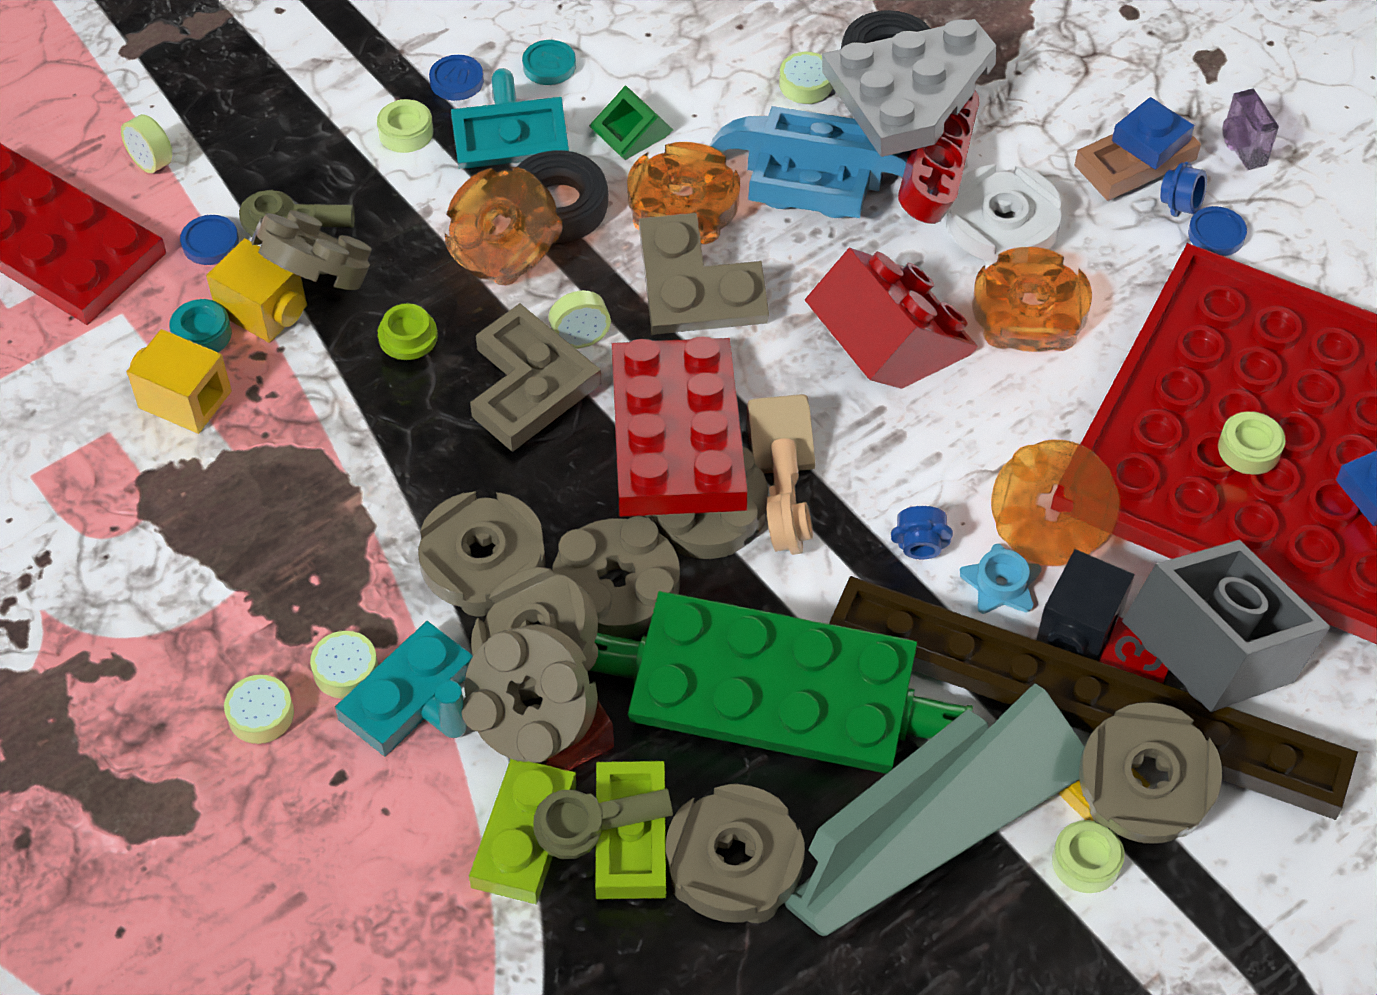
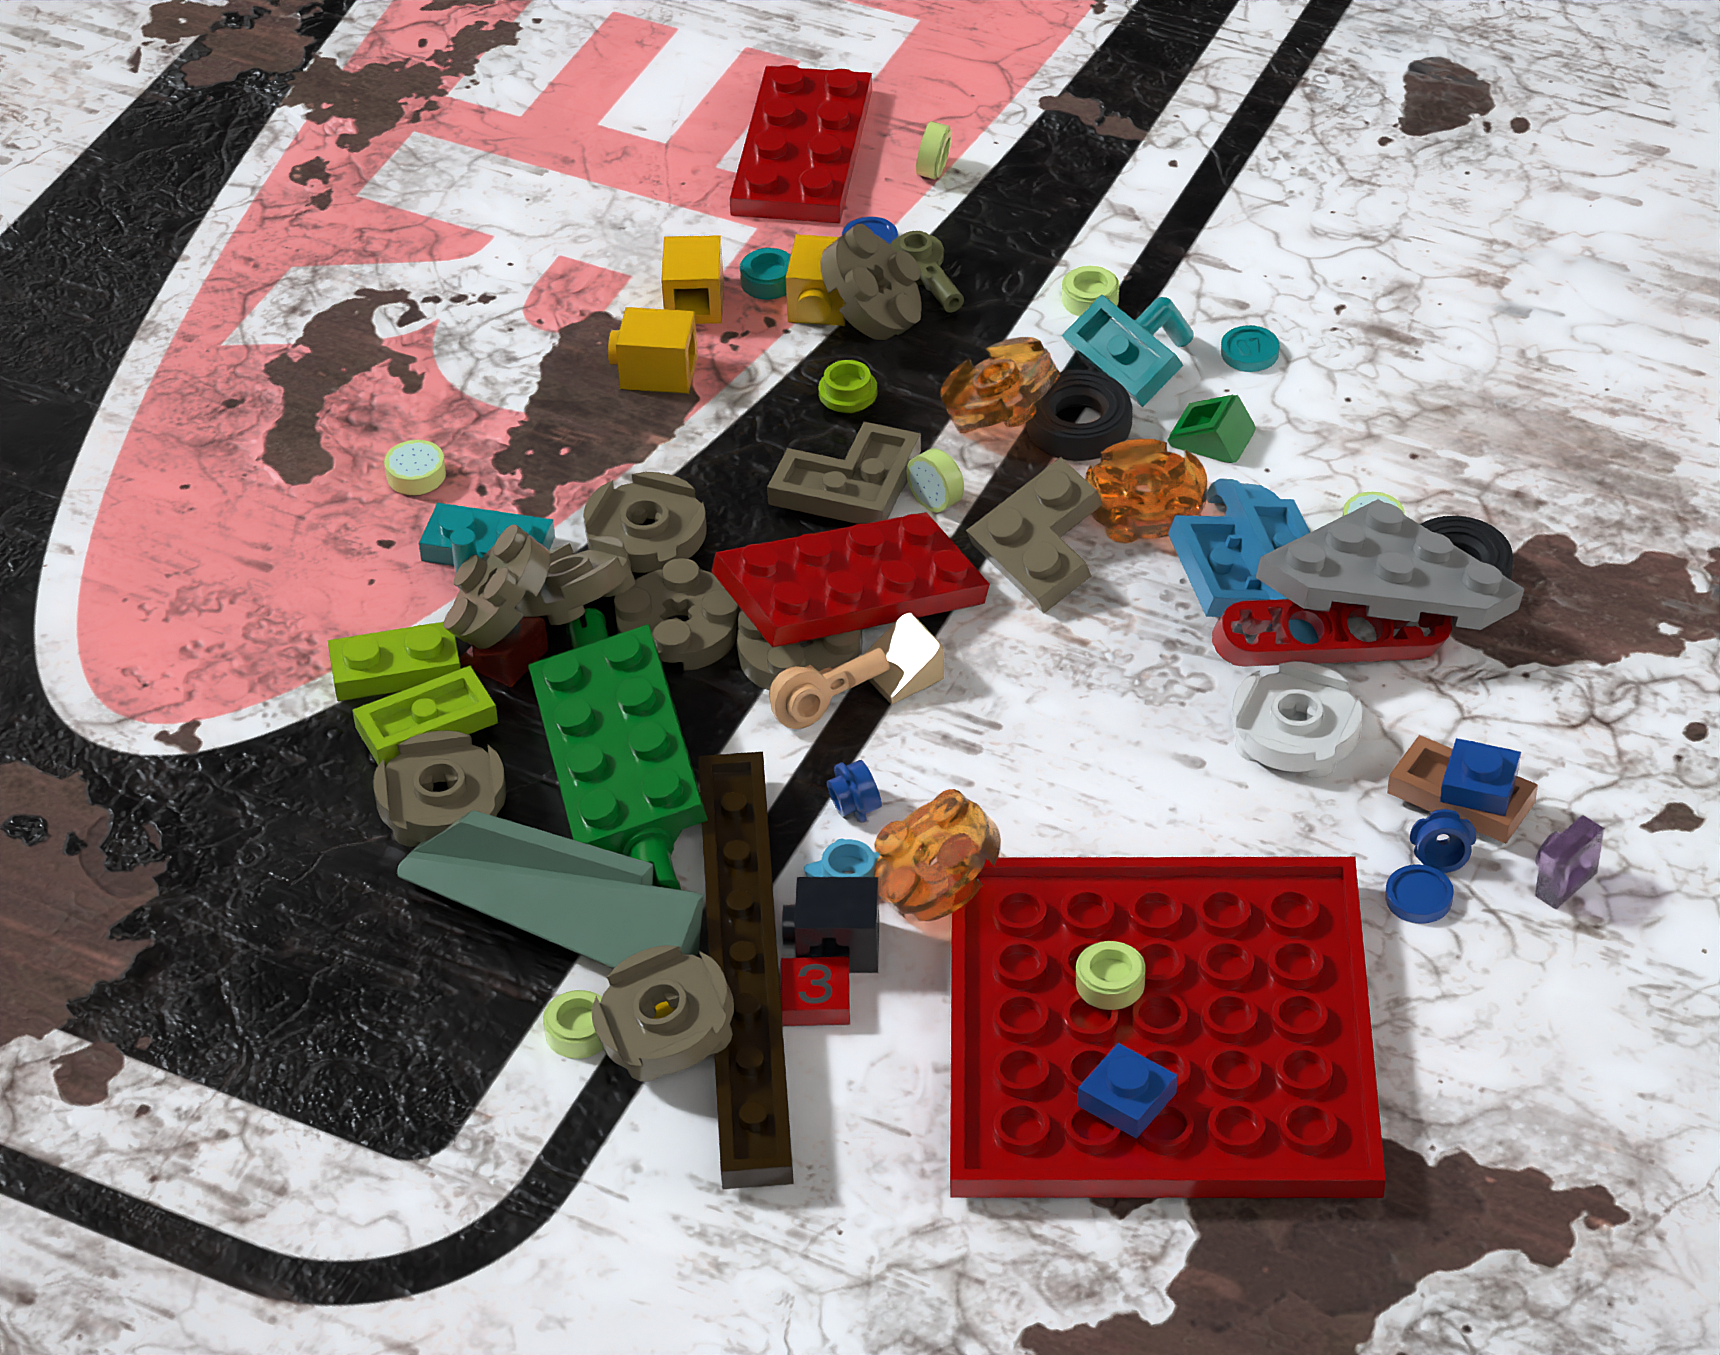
camera: 65 degrees right, 10 degrees down
tile [310,631,378,699] -> none
blue piece [429,55,484,101] -> none
olive plate [534,789,673,859] -> none
red slope [804,247,978,389] -> none
clear orange plate [972,247,1092,352] -> none
dark grey brick [1122,540,1330,712] -> none
none -> yellow brick [608,307,698,394]

